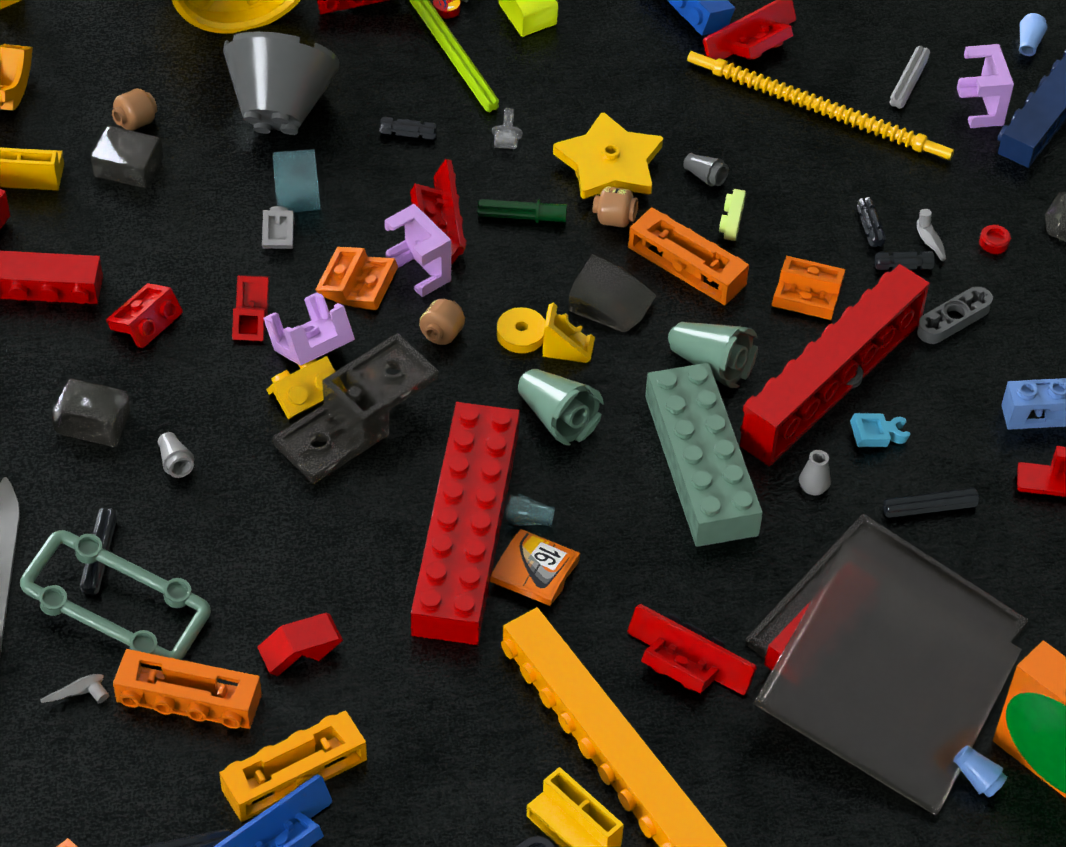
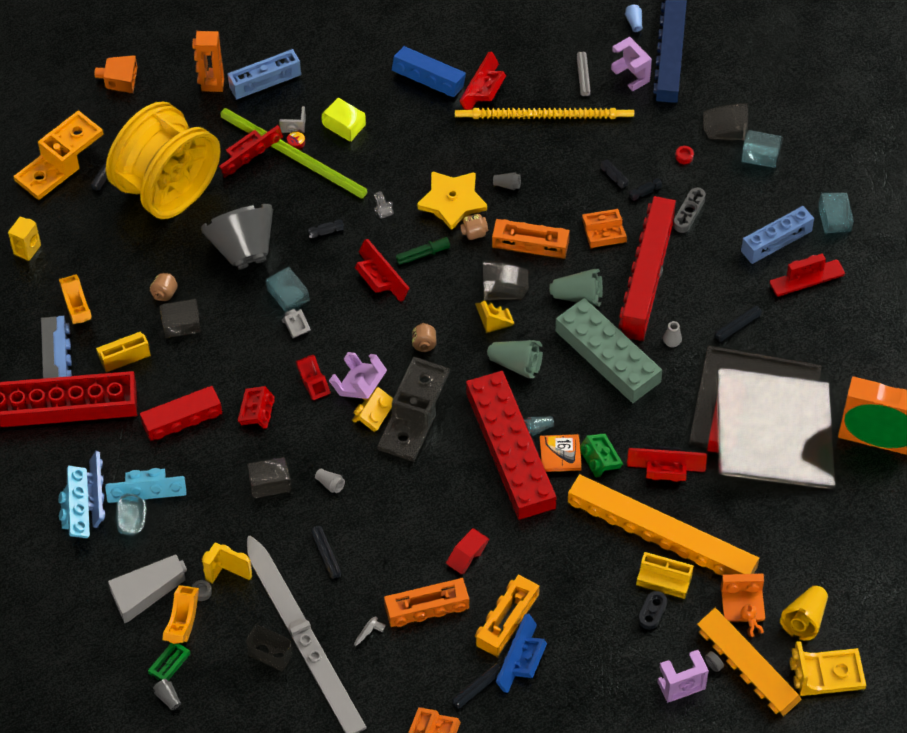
camera: 25 degrees left, 5 degrees up
sand green bar [20,530,211,660] -> none
orange slope [315,247,398,310] -> none
lavender panel [385,204,451,297] -> none
yellow piece [497,307,545,353] -> none
yellowish green plate [719,189,746,241] -> none
medium azure plate [850,413,910,447] -> none
light grey bar [917,209,946,261] -> none
medium blue cone [953,745,1007,797] -> none
none -> green bracket [580,434,623,478]

